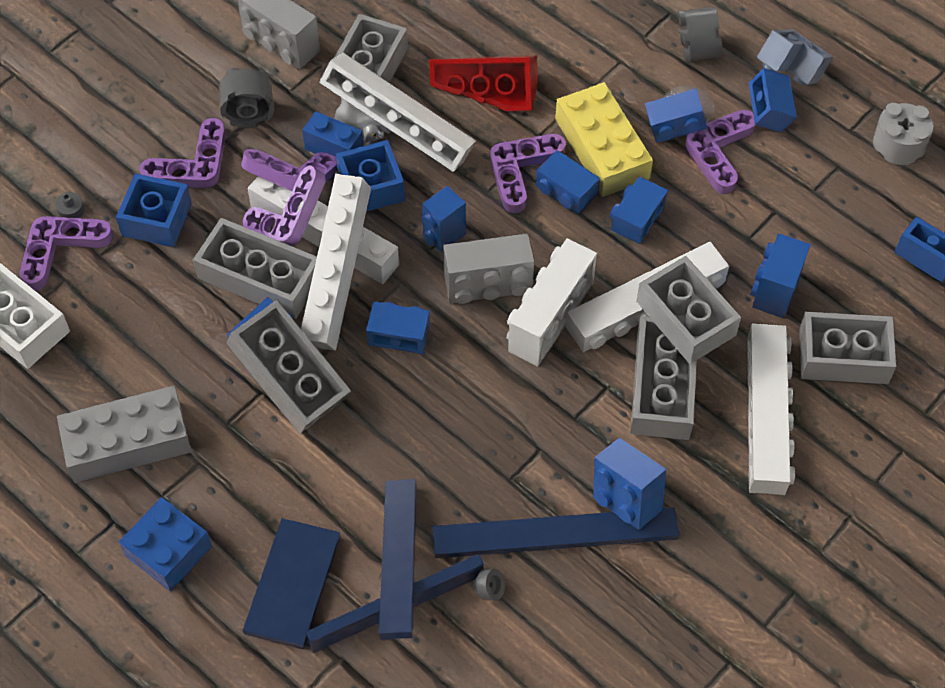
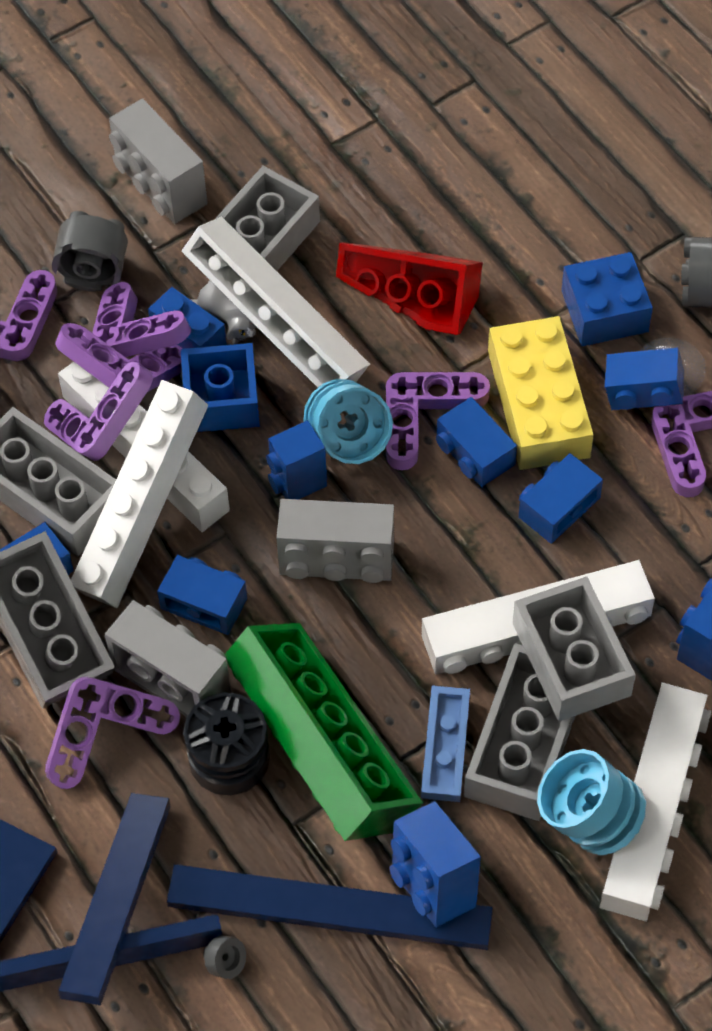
camera: 15 degrees right, 0 degrees up
white brick [506,238,597,367] -> none
none -> medium lavender beam [45,677,180,789]
none -> medium lavender beam [92,282,191,362]
none -> light grey brick [105,600,231,717]
none -> black wheel [183,692,270,796]
none -> green brick [225,623,423,841]
none -> medium azure wheel [303,379,393,464]
none -> medium blue plate [421,686,470,802]
none -> medium azure wheel [537,749,646,855]
none -> blue brick [561,252,653,347]

